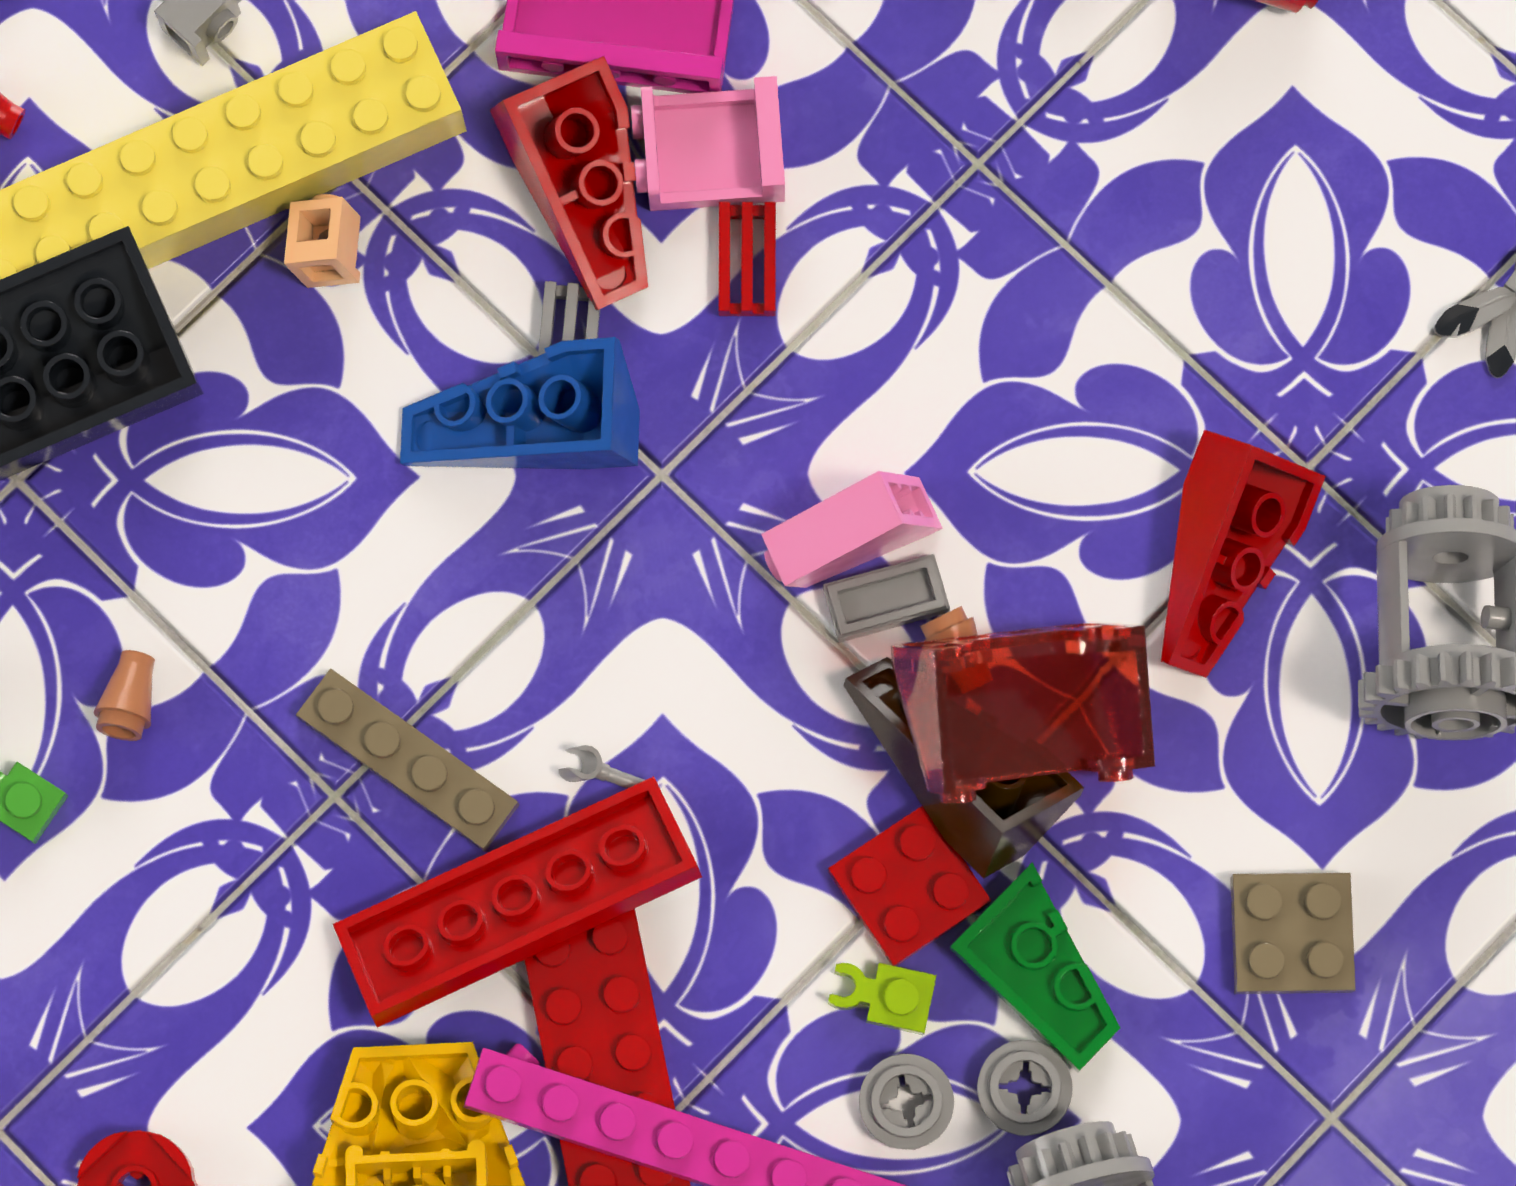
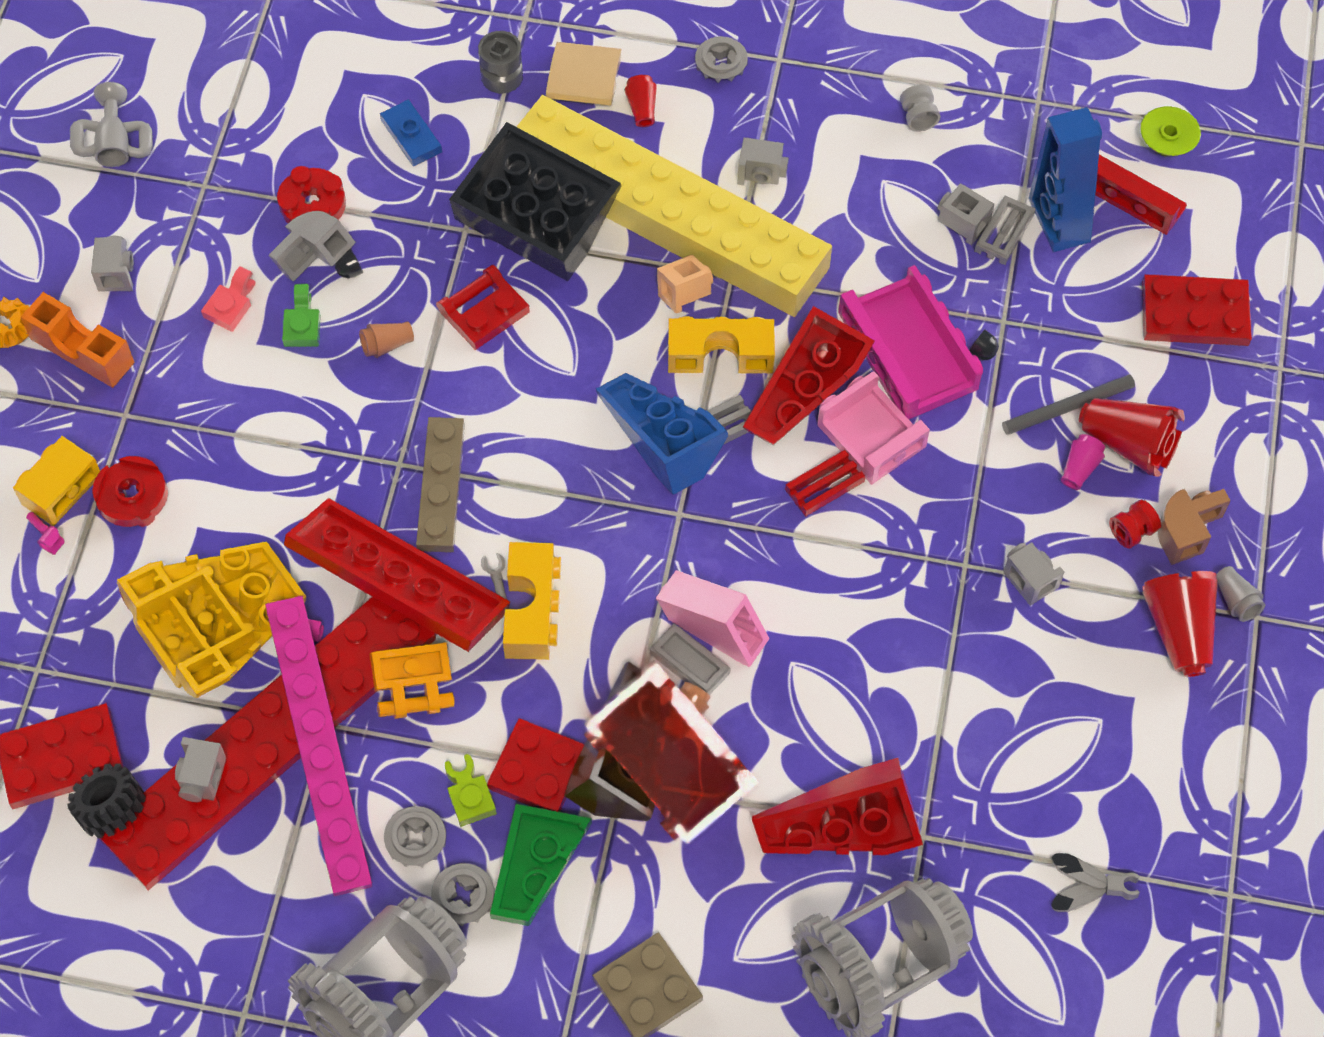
camera: 55 degrees right, 15 degrees down
none -> light orange plate [370,643,454,719]
none -> red plate [436,265,530,350]
none -> yellow arch [503,542,561,660]
none -> yellow arch [668,316,775,374]
none -> light grey brick [1003,542,1065,606]

